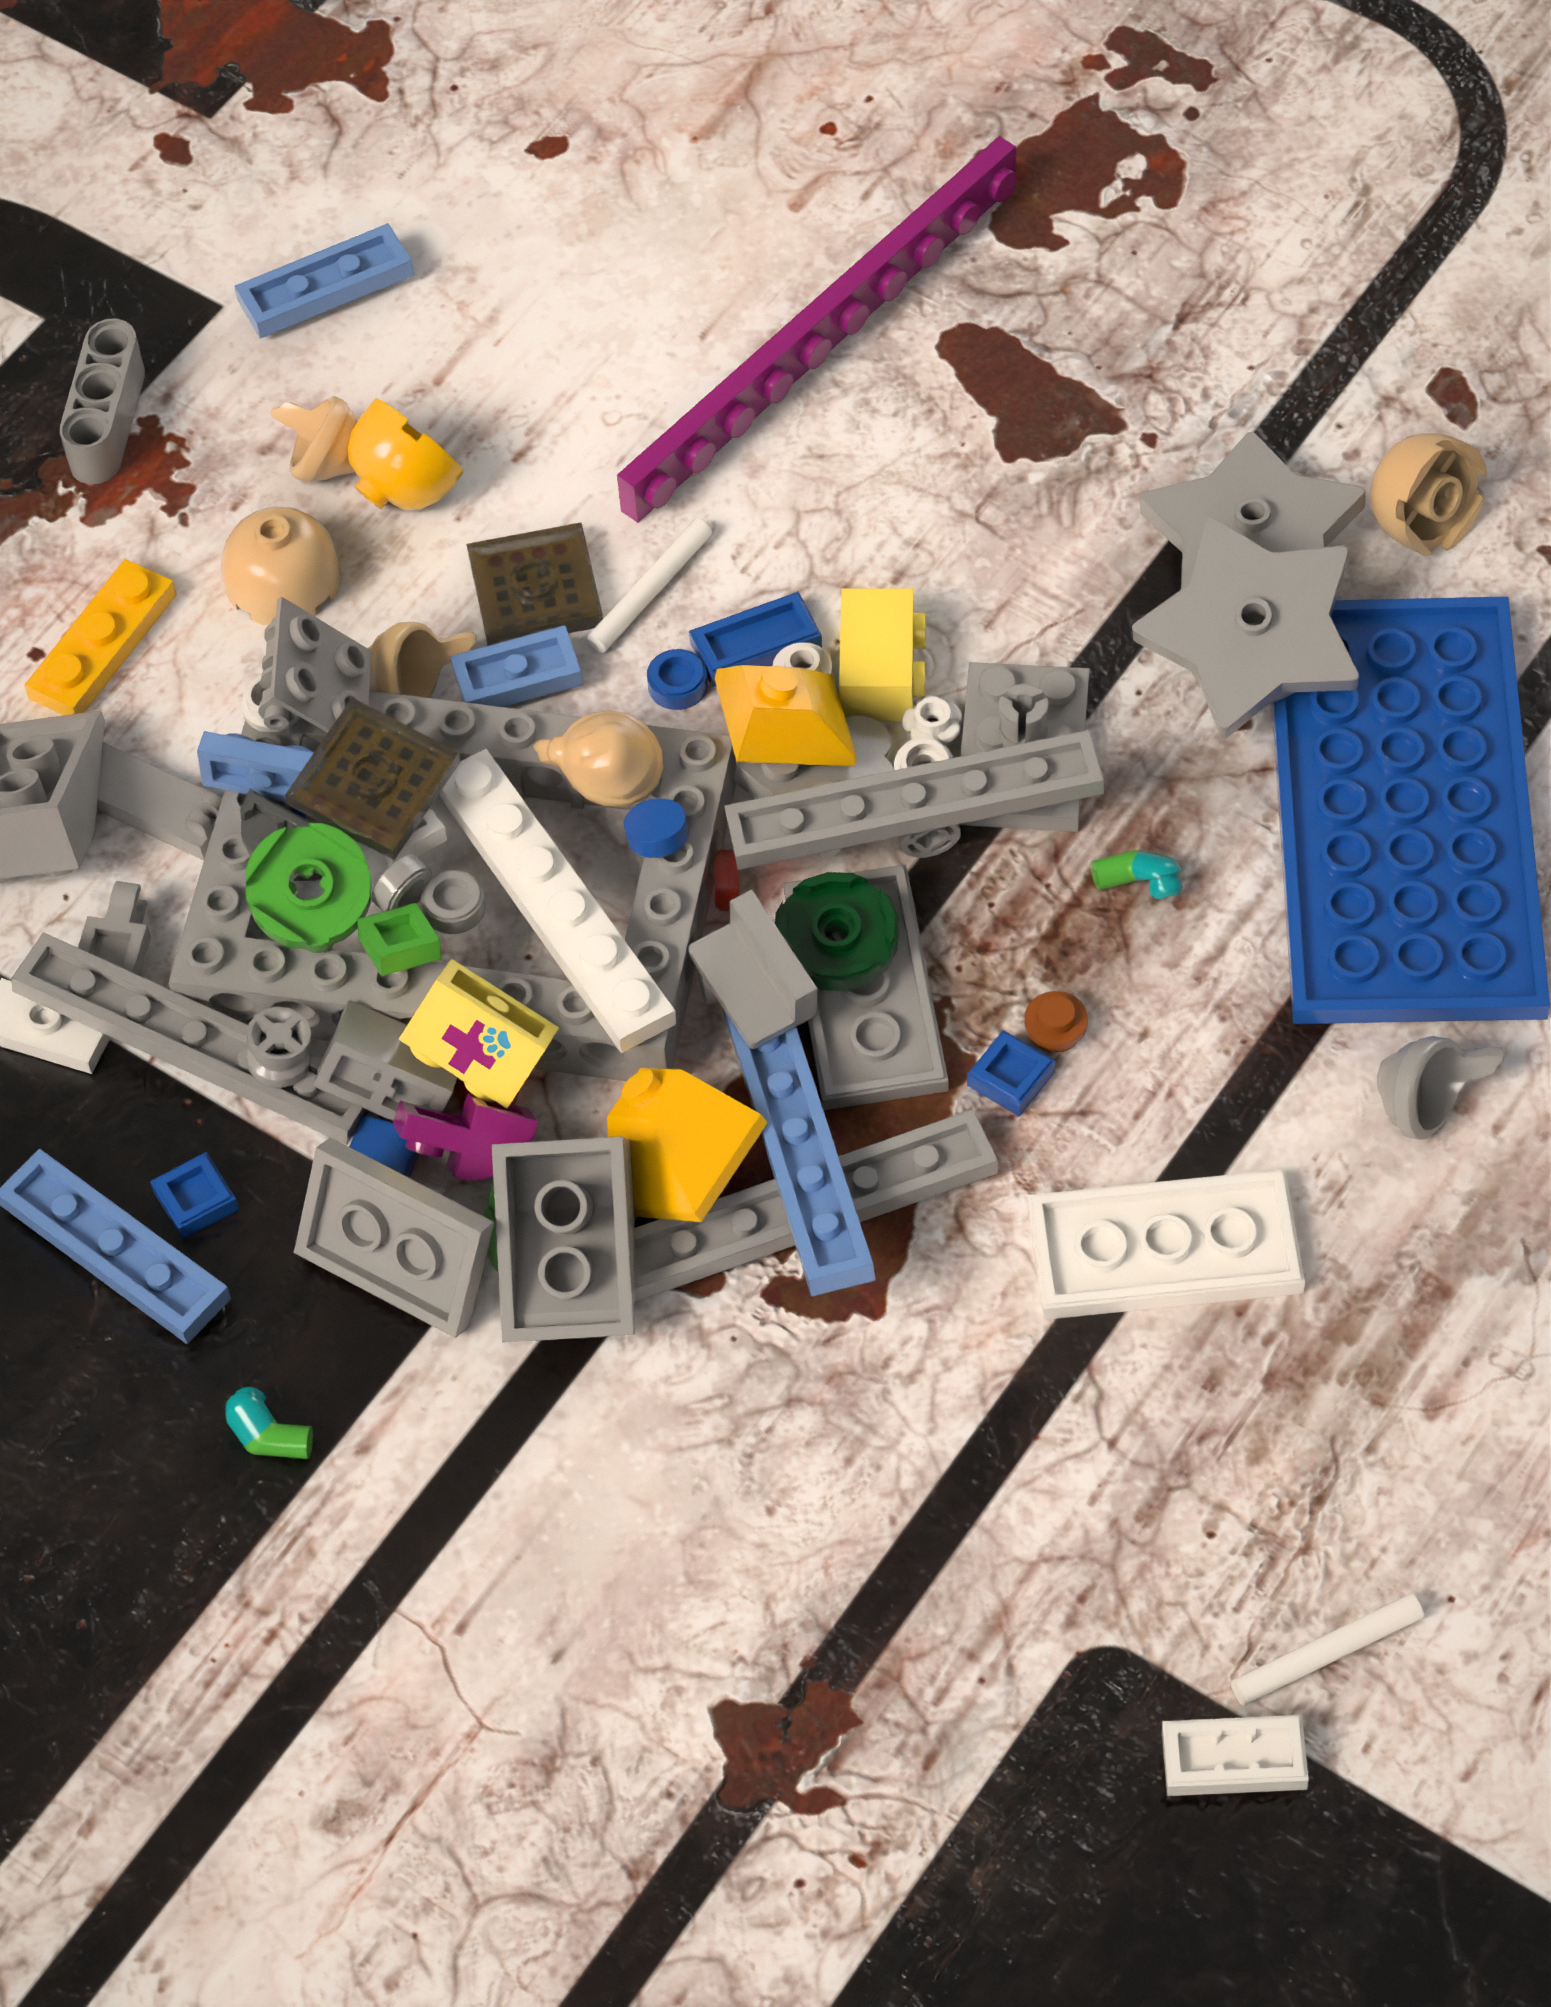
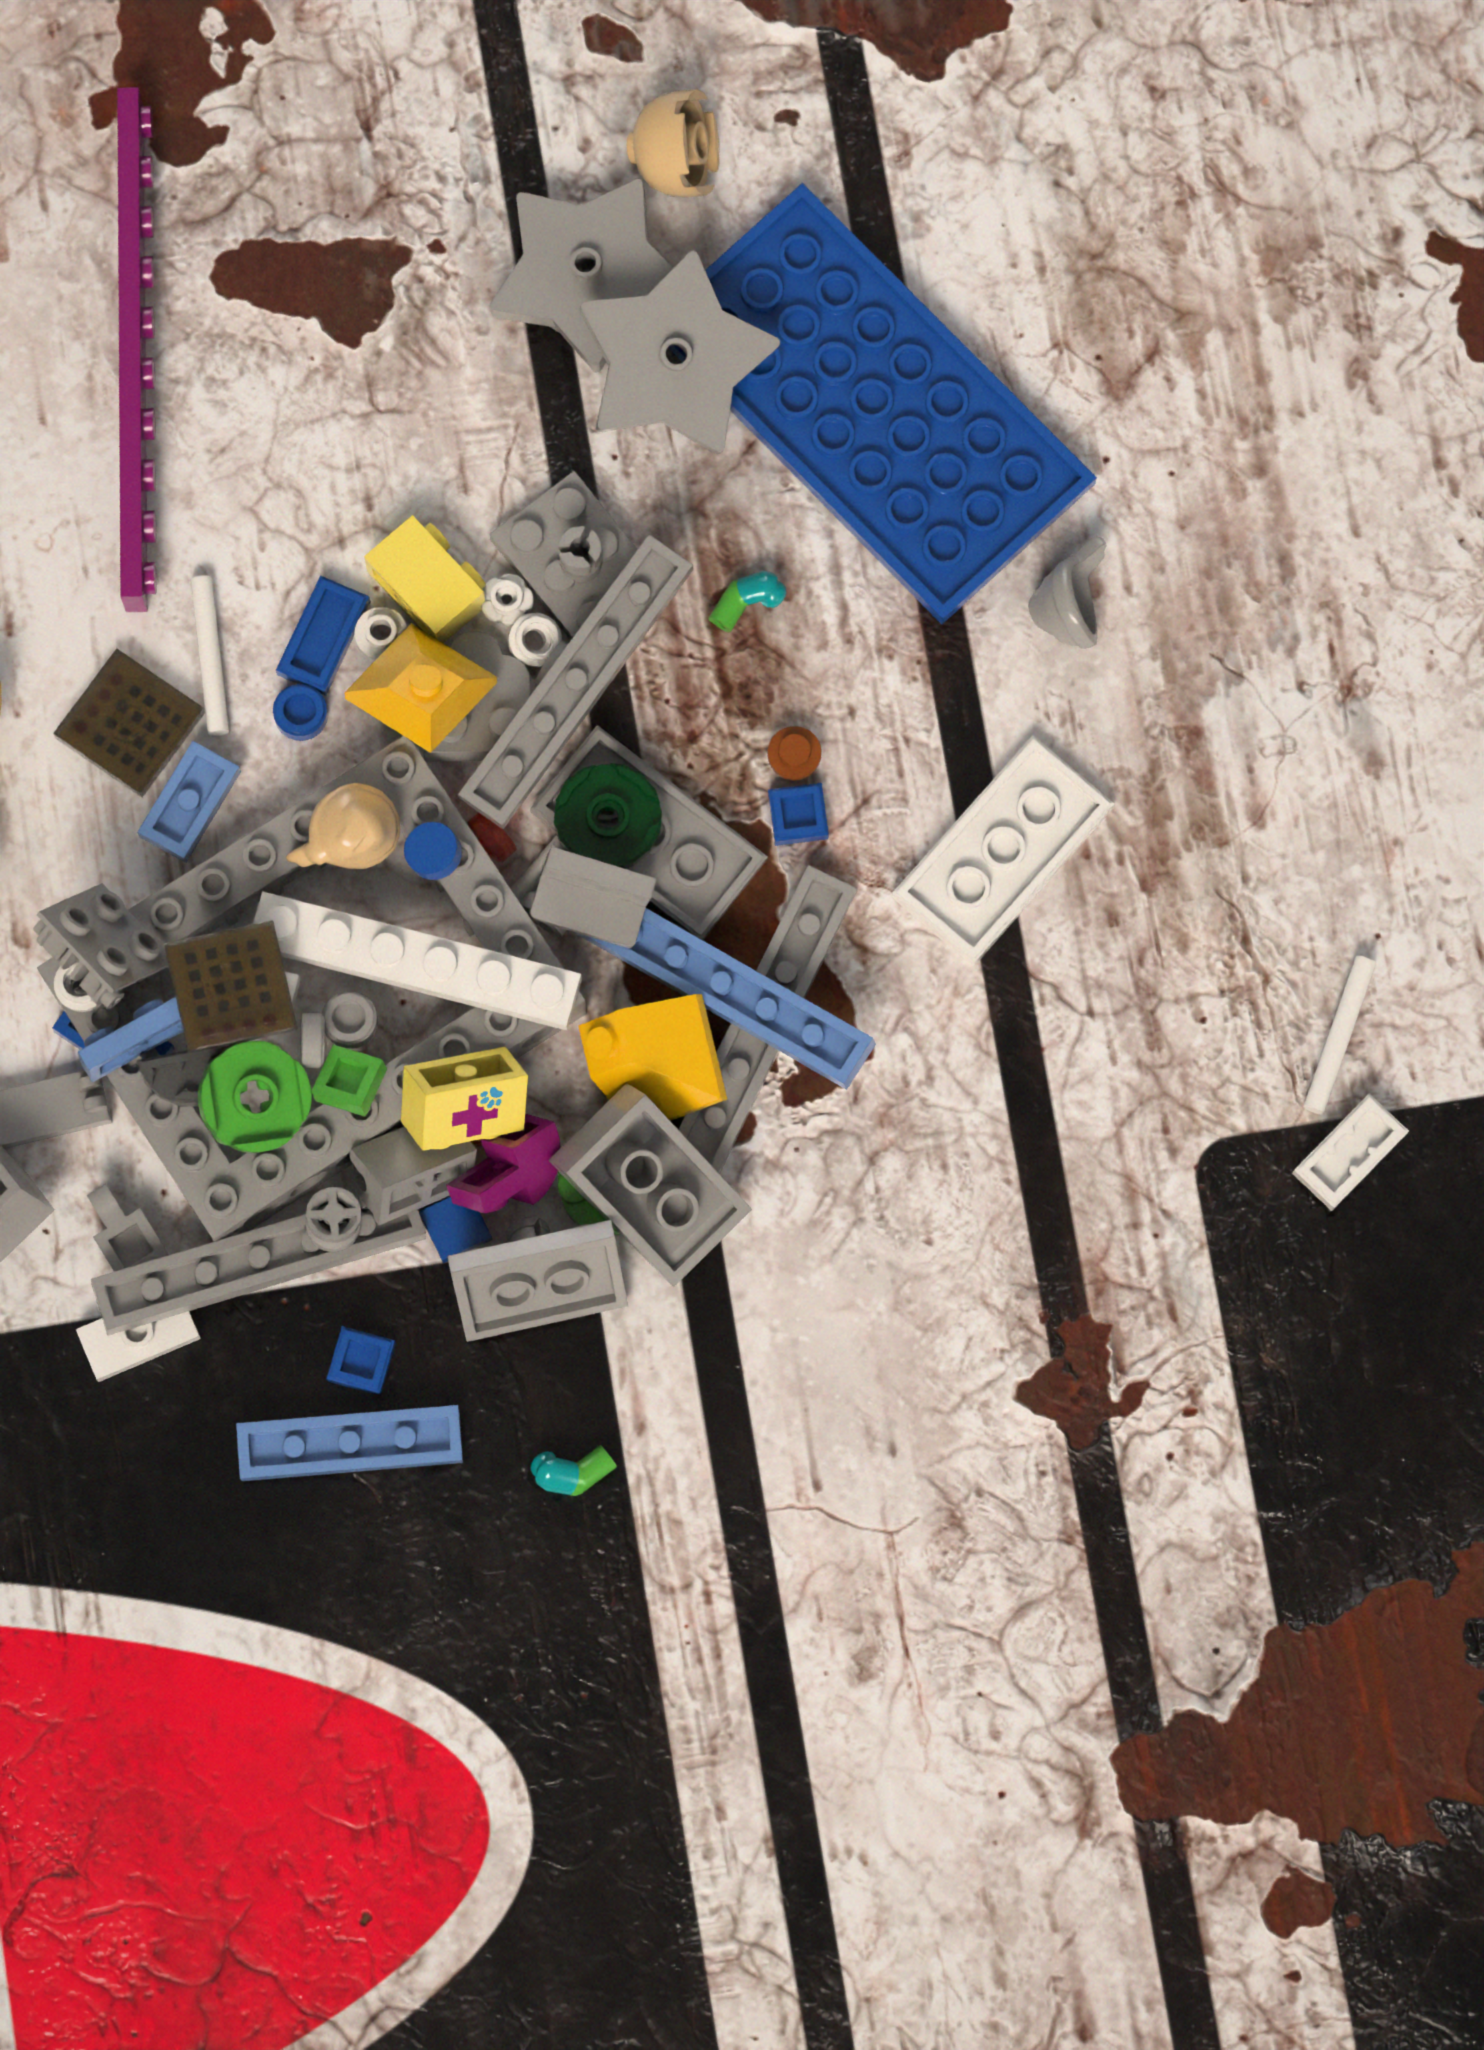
camera: 50 degrees left, 20 degrees up
tan hat [368,622,477,698] -> none

